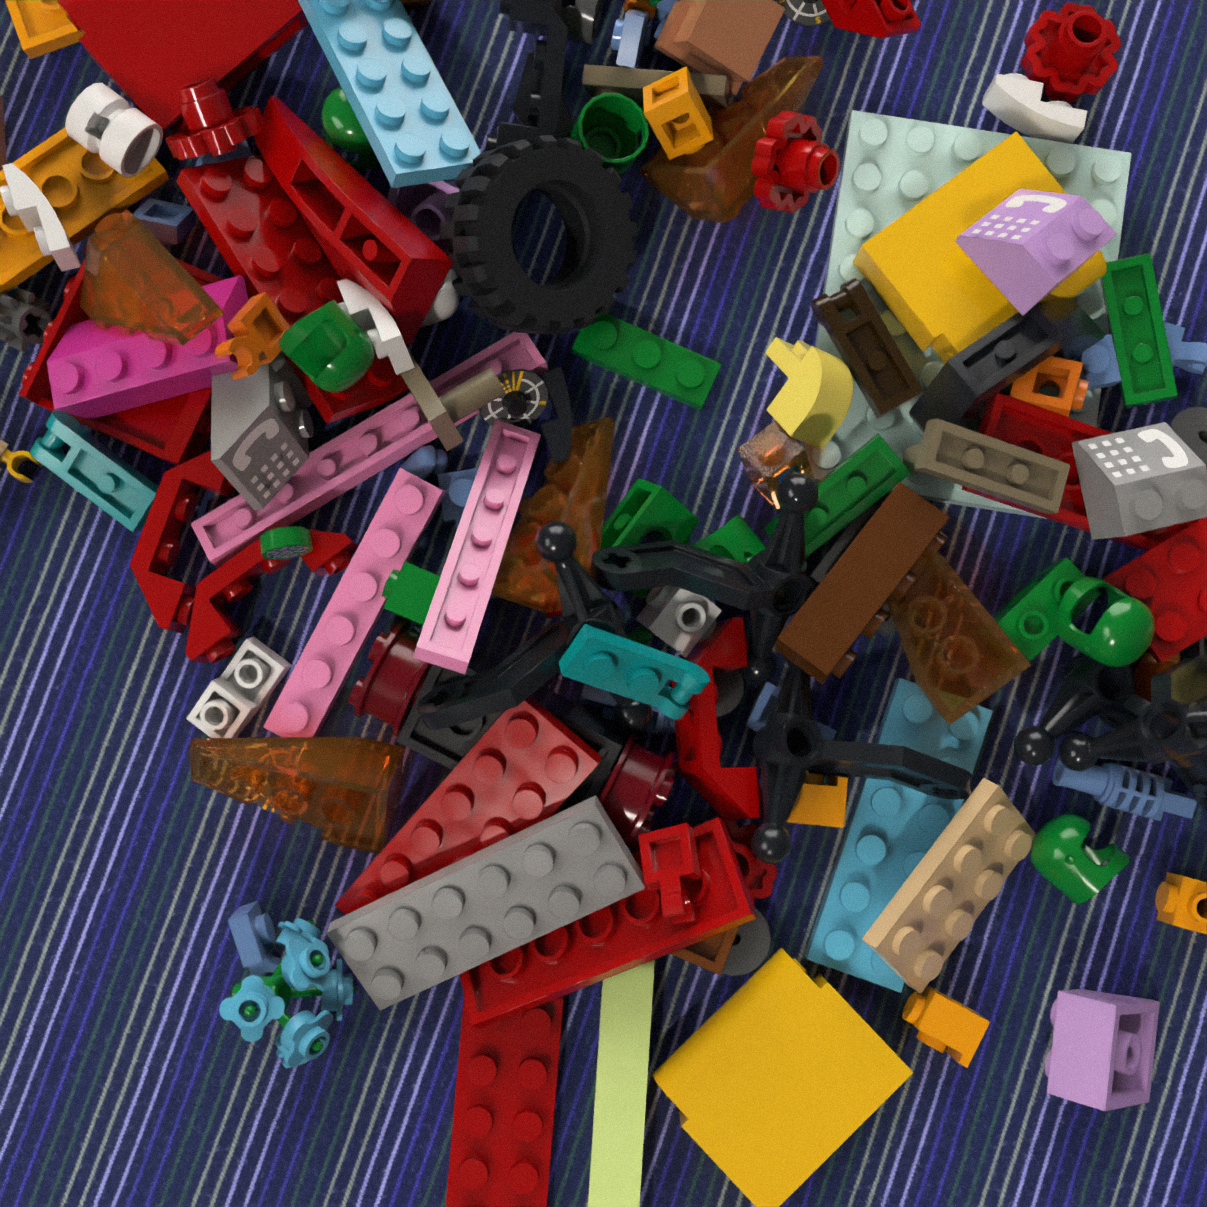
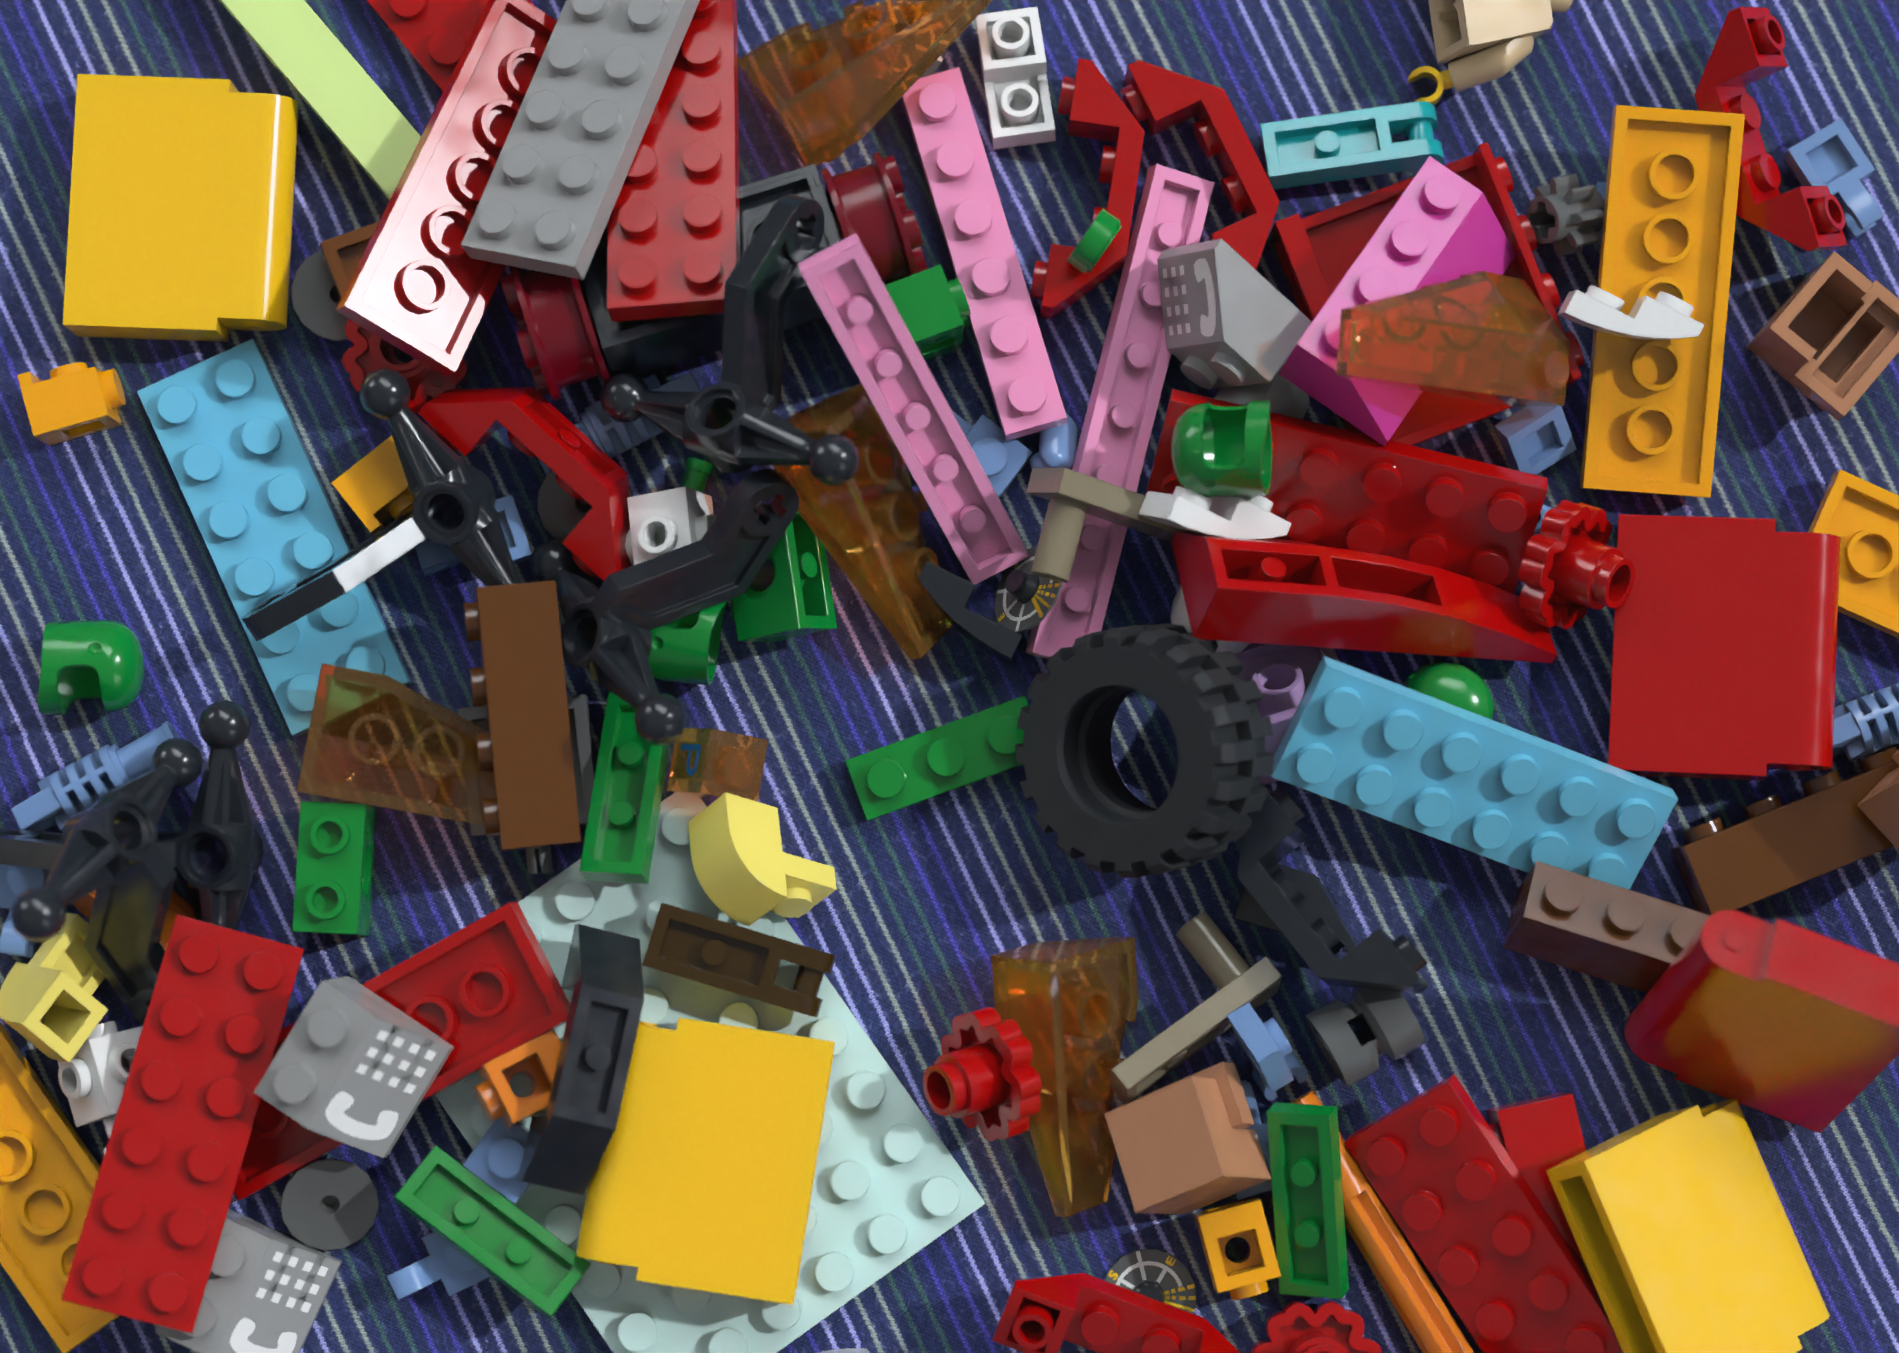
camera: 130 degrees right, 0 degrees up
white wheel [65,83,163,178] -> none
orange plate [215,292,290,380] -> none
teal plate [558,624,710,720] -> none
green helmet [570,93,649,175] -> none
red plate [638,823,701,926] -> none
light orange brick [643,66,714,160] -> none
tan plate [862,778,1036,994] -> none
dark tan piece [902,418,1070,514] -> none
lavender slope [955,189,1117,316] -> none
green helmet [1057,577,1155,667] -> none

